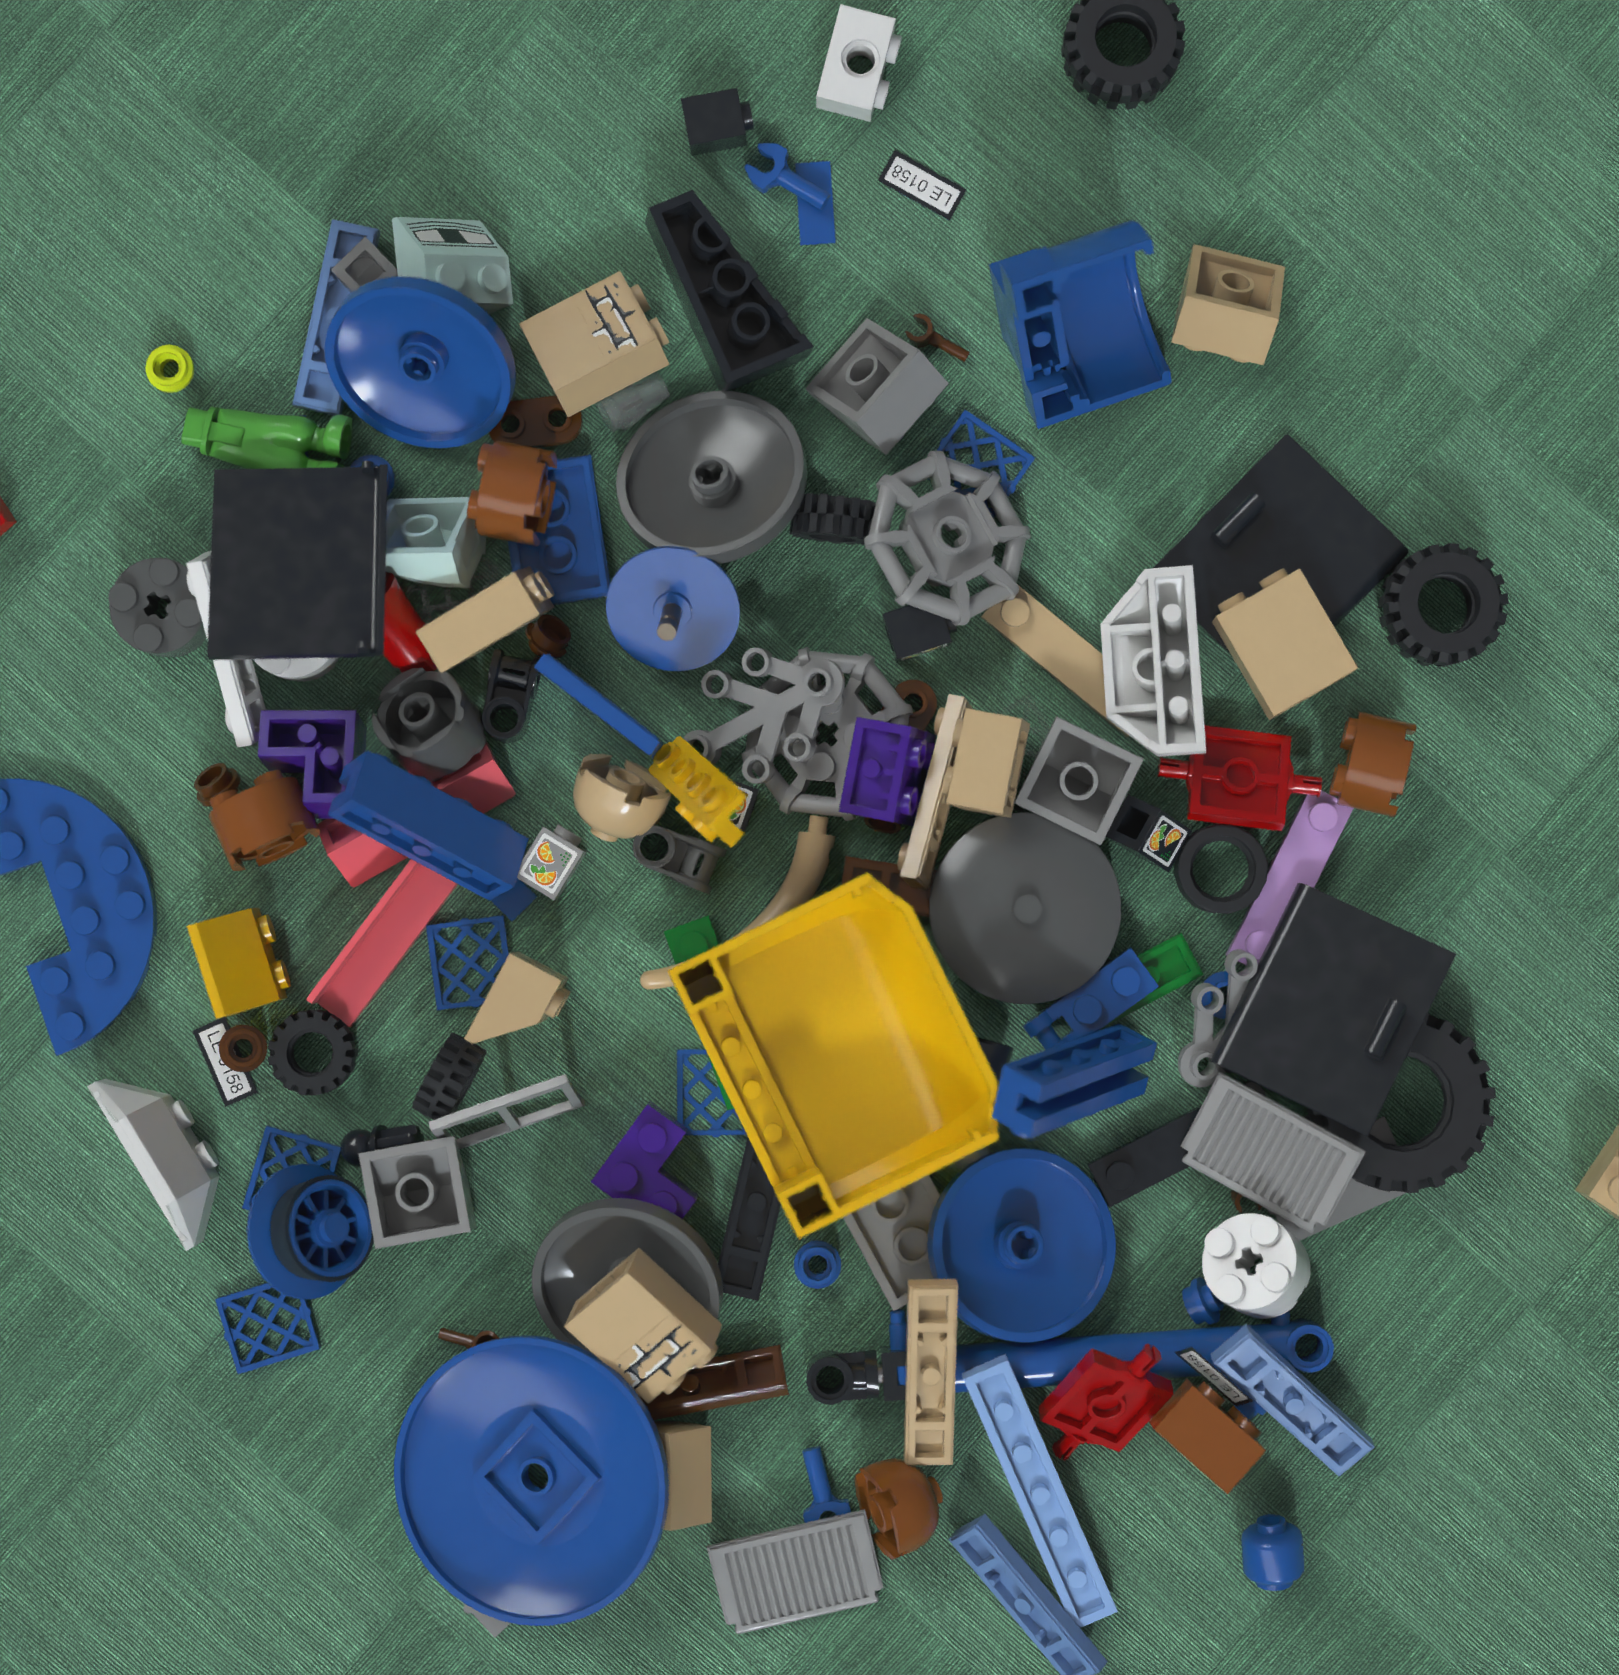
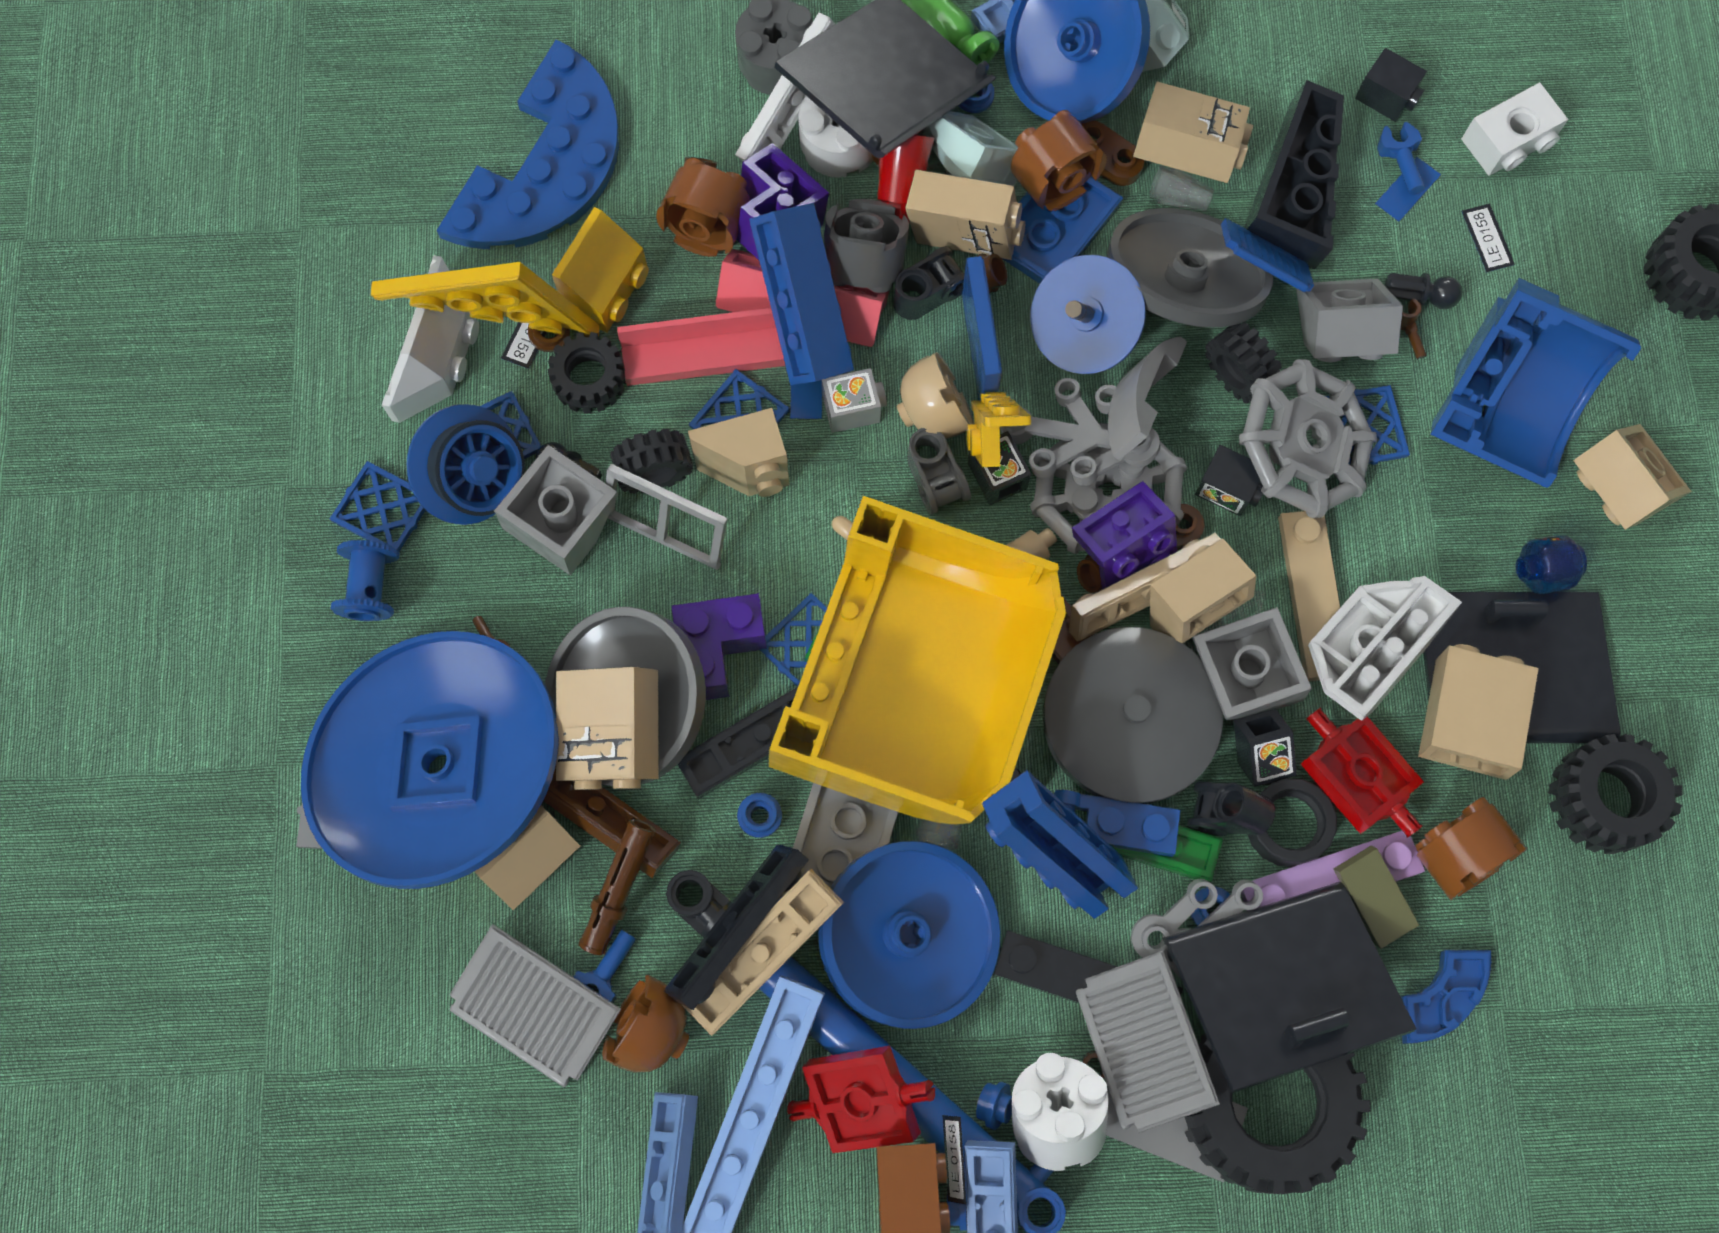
camera: 45 degrees right, 15 degrees down
none -> blue hose [331,540,400,621]
none -> yellow tile [371,262,600,337]
none -> reddish brown pin [578,819,656,955]
none -> black plate [664,844,809,1010]
none -> light grey slope [1108,337,1187,460]
none -> black piece [1187,782,1275,836]
none -> blue window [1221,218,1314,292]
none -> olive tile [1333,846,1419,949]
none -> black axle [1384,273,1463,309]
none -> blue tile [1401,950,1491,1044]
none -> clear blue head [1515,535,1587,594]

